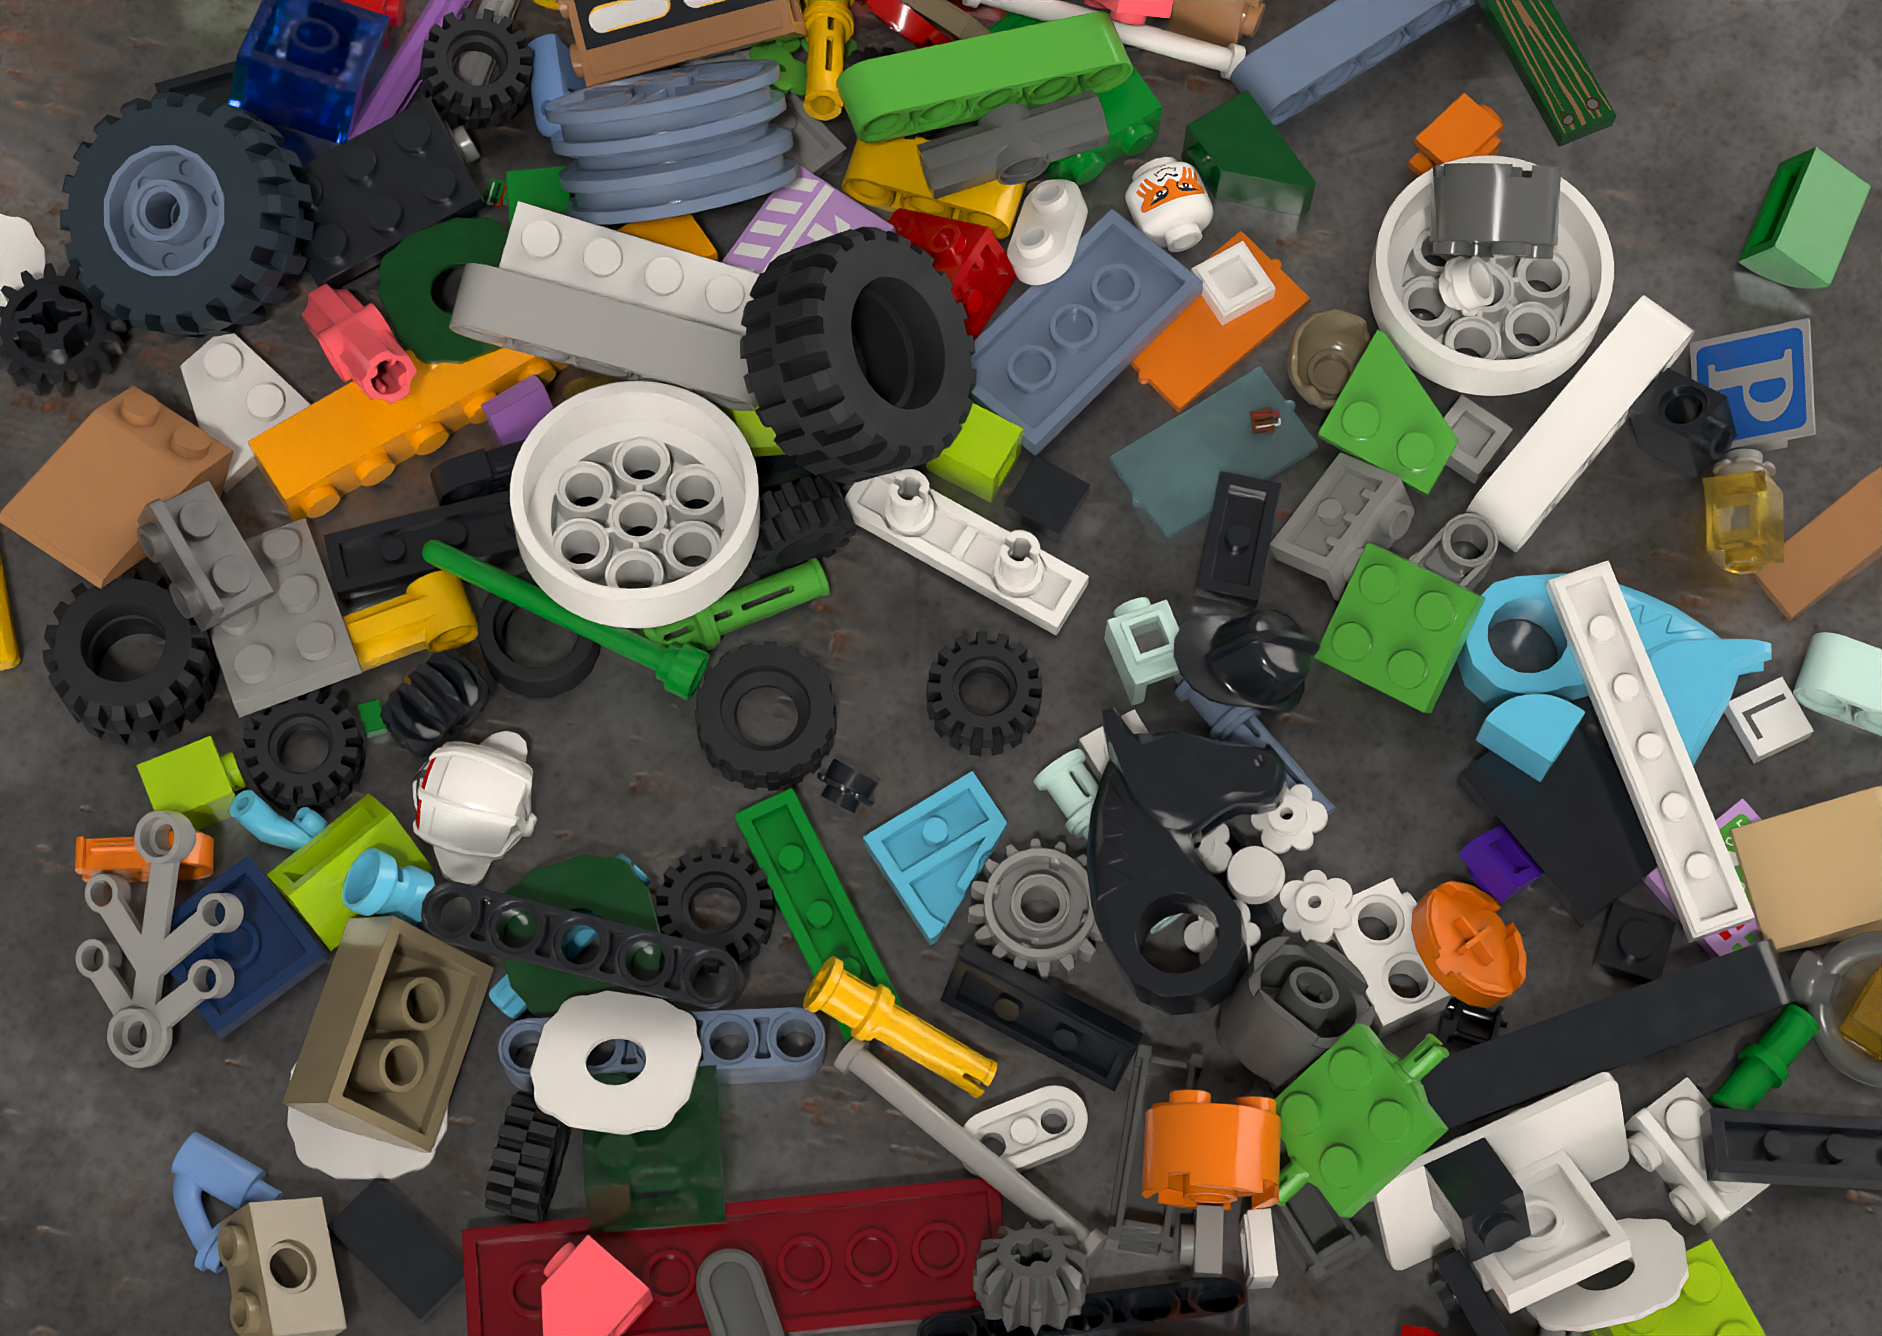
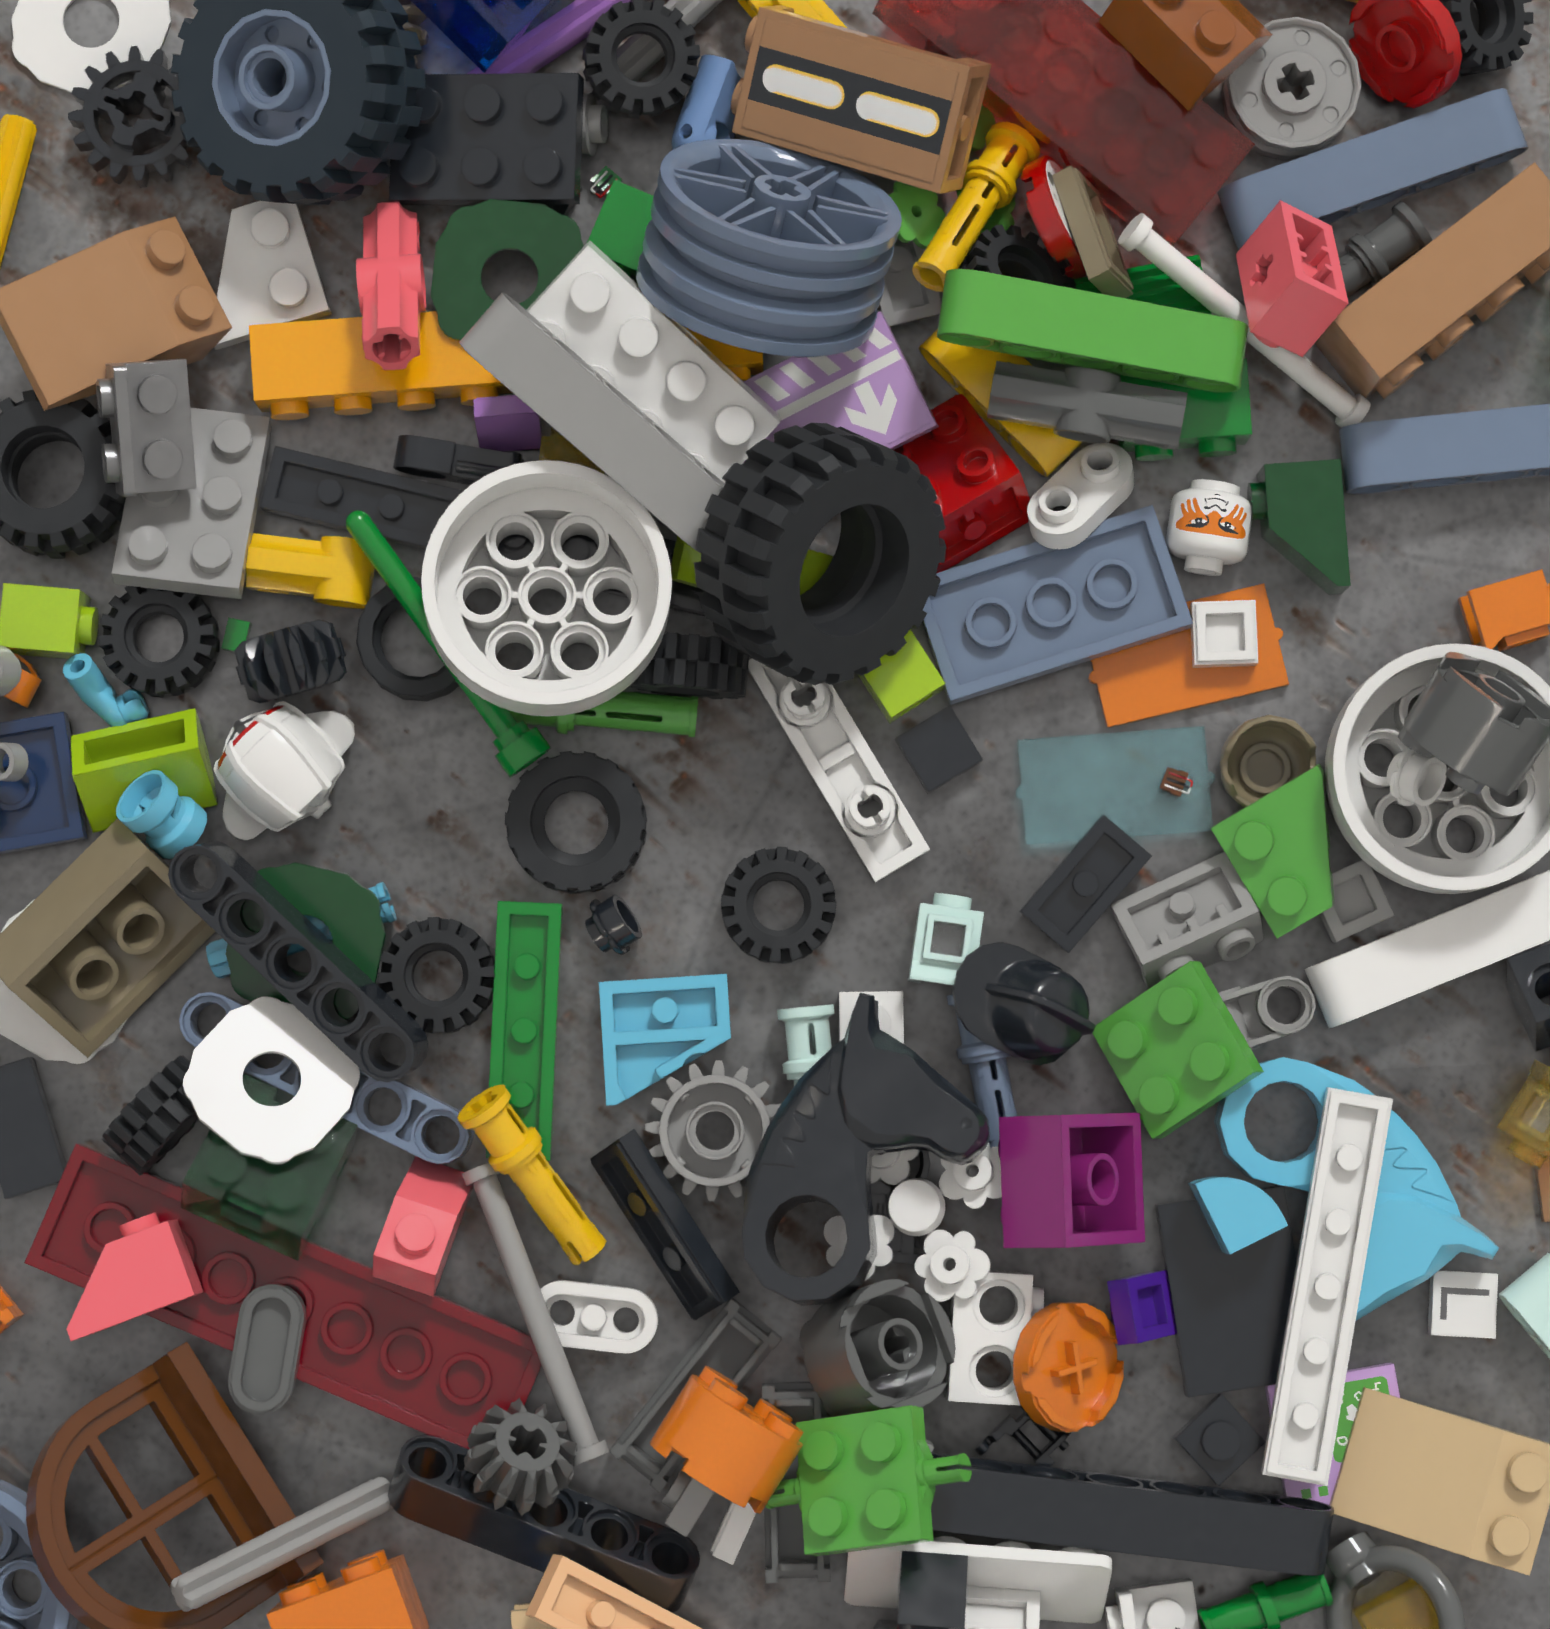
camera: 30 degrees right, 15 degrees up
none -> coral slope [372,1156,473,1297]
none -> magenta brick [998,1113,1145,1248]

